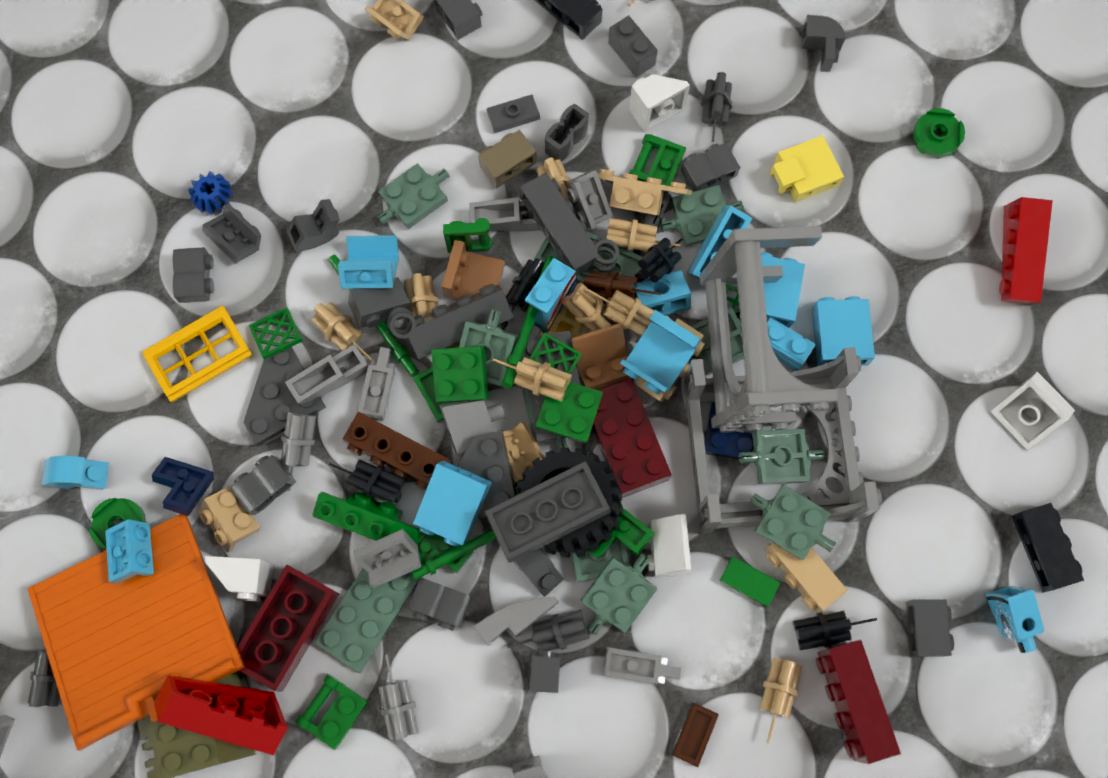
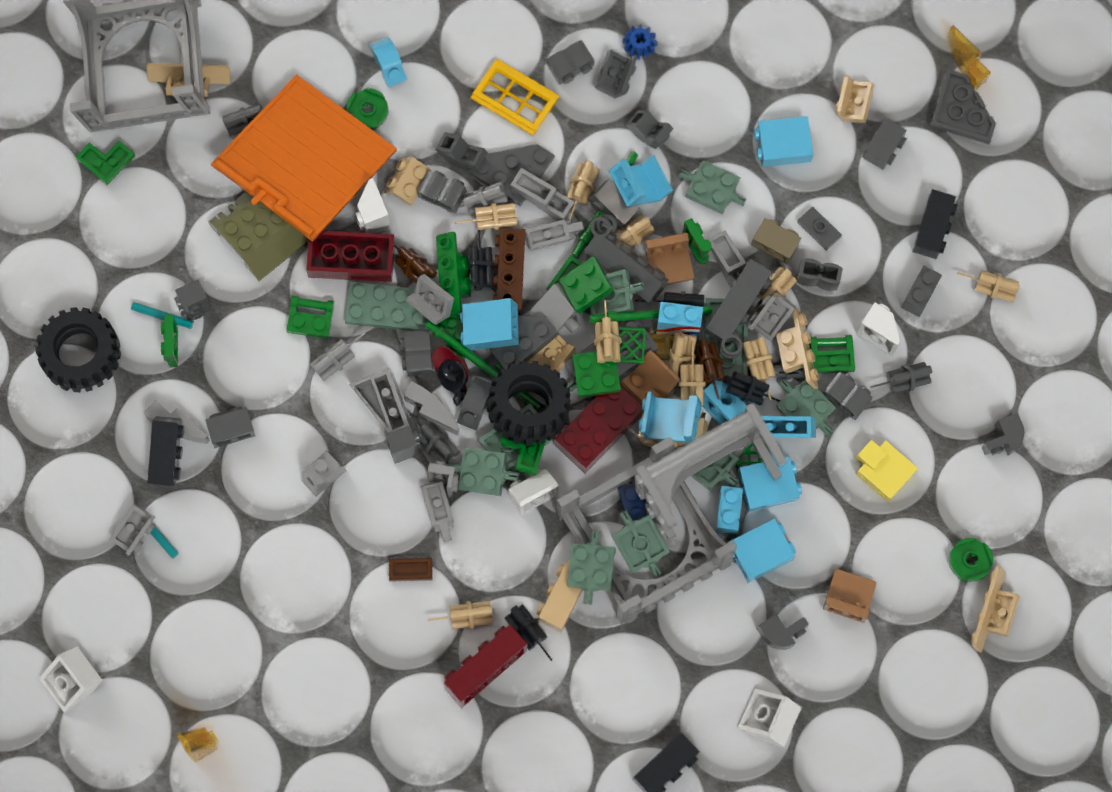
camera: 60 degrees right, 0 degrees up
medium azure bracket [105,519,154,583] -> none
dark blue plate [152,457,214,516] -> none
red wedge [154,675,288,756] -> none
green window [249,307,303,360] -> none
dark grey plate [485,461,611,563] -> none
green tile [719,556,780,607] -> none
dark grey brick [906,599,954,657] -> none
medium azure torso [985,586,1044,653] -> none
red wedge [999,197,1053,305] -> none
none -> light grey wedge [349,369,414,433]
none -> reddish brown piece [395,245,437,284]
none -> light grey bracket [428,461,459,497]
none -> black hair [432,346,469,406]
none -> dark grey brick [435,132,488,170]
none -> tan piece [454,203,517,230]
none -> medium azure brick [754,116,813,167]
none -> dark grey brick [757,614,809,650]
none -> medium nougat bracket [823,569,877,623]
none -> tan bracket [971,565,1020,652]

